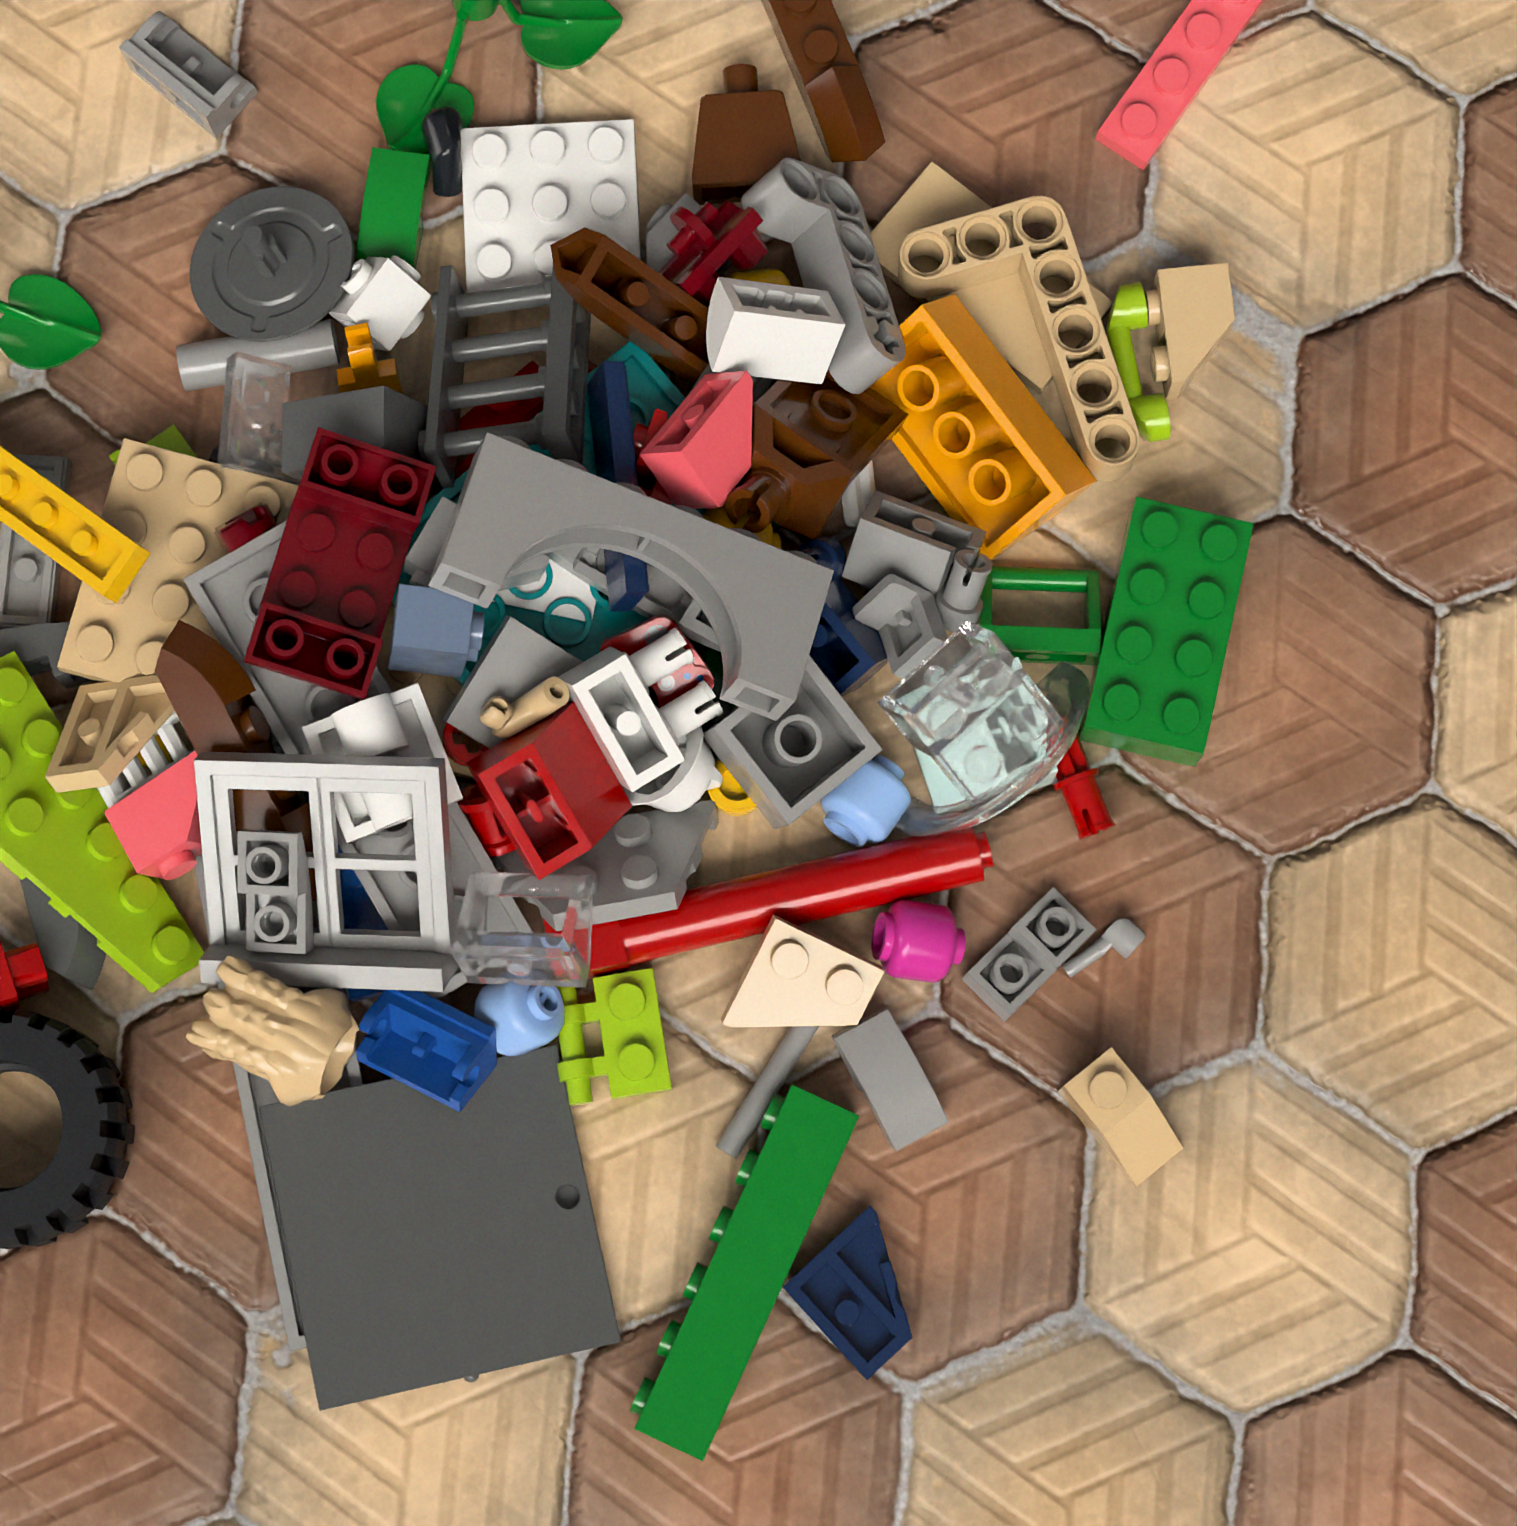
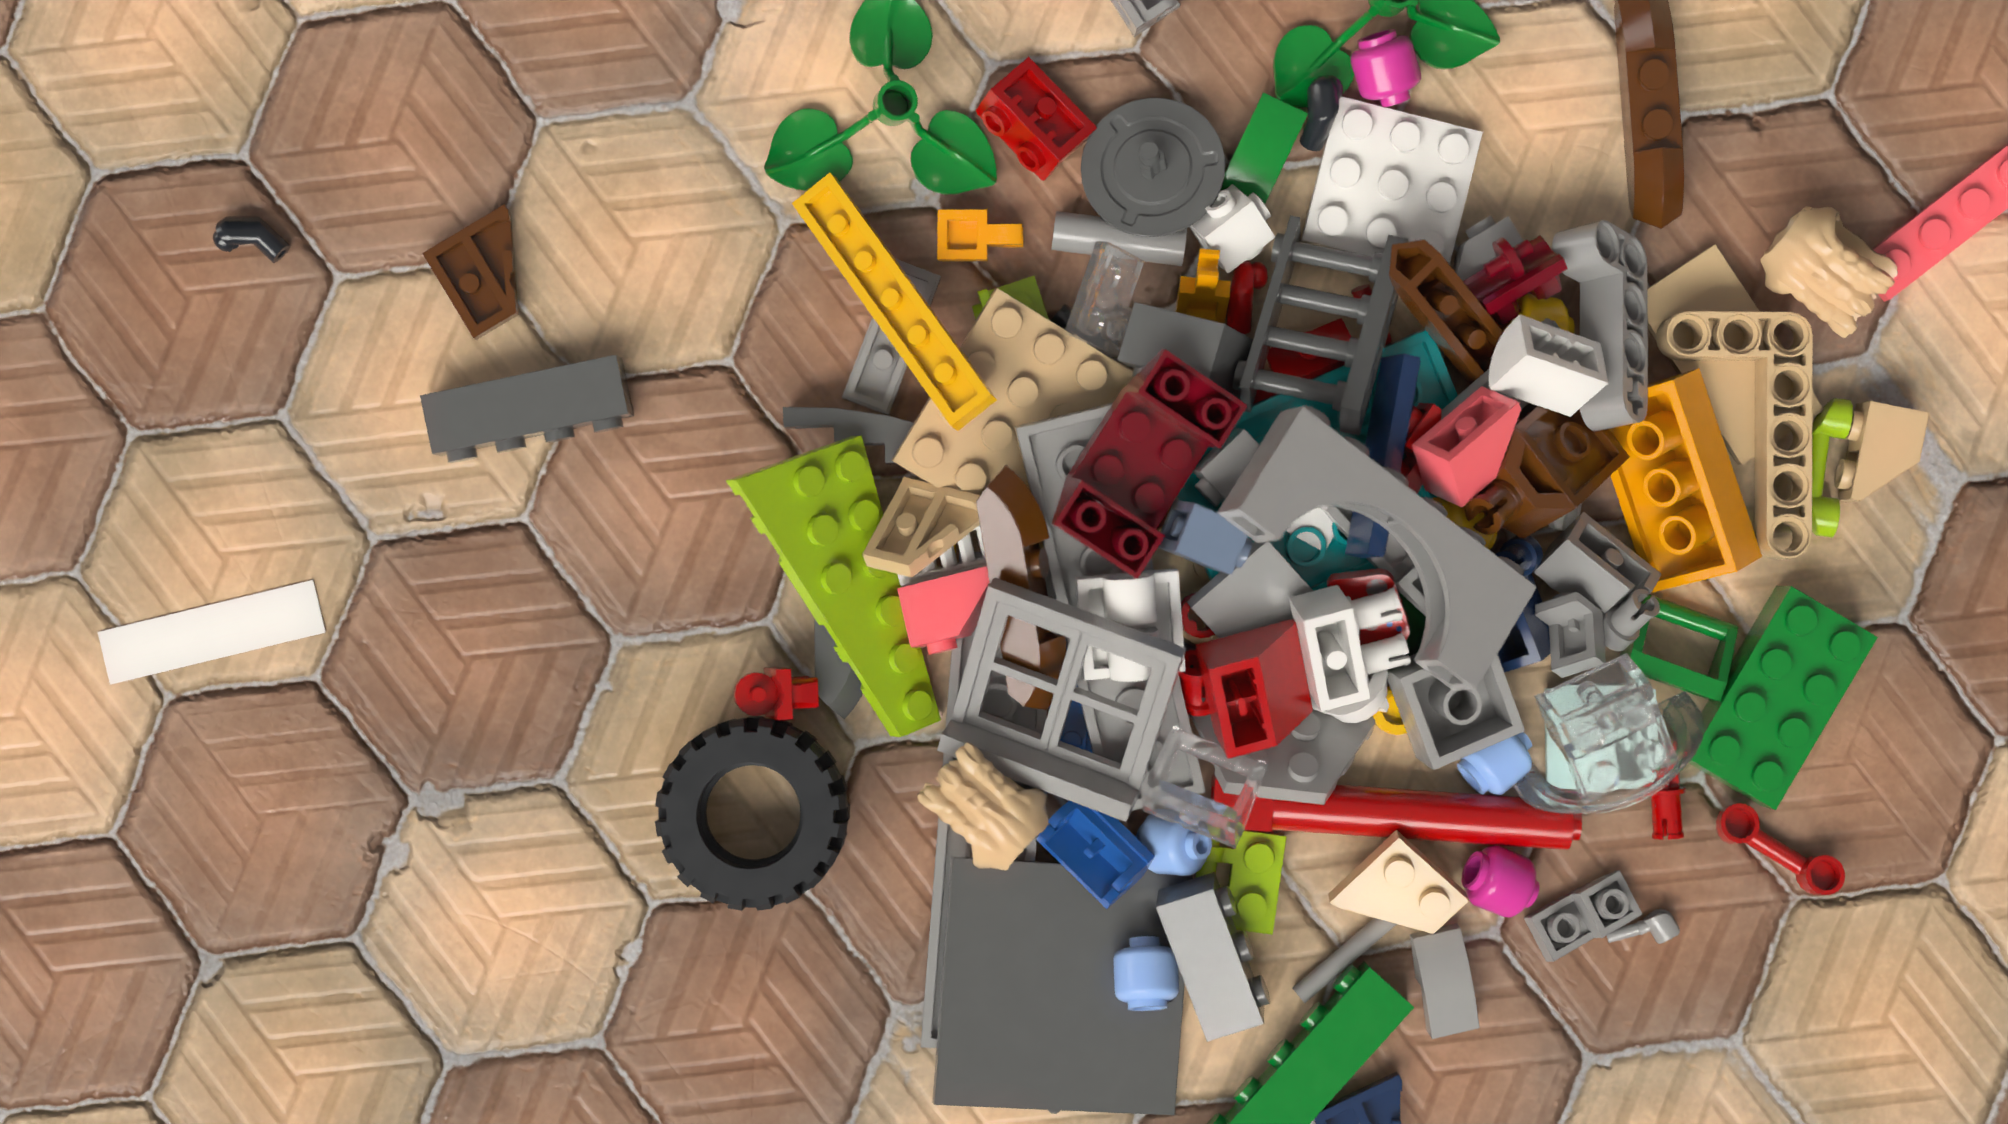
camera: 10 degrees right, 10 degrees up
dark red tile [213,502,277,553] -> none
light grey slope [237,829,313,954] -> none
tan arm [480,677,570,738] -> none
reddish brown torso [692,64,801,205] -> none
tan slope [1057,1047,1183,1187] -> none
none -> light orange plate [937,209,1024,261]
none -> red bracket [976,57,1097,181]
none -> light blue head [1113,936,1179,1011]
none -> brick [1156,872,1270,1042]
none -> red arm [1226,261,1268,334]
none -> dark pink head [1350,29,1421,107]
none -> red bar [1716,803,1845,895]
none -> tan piece [1761,206,1898,338]

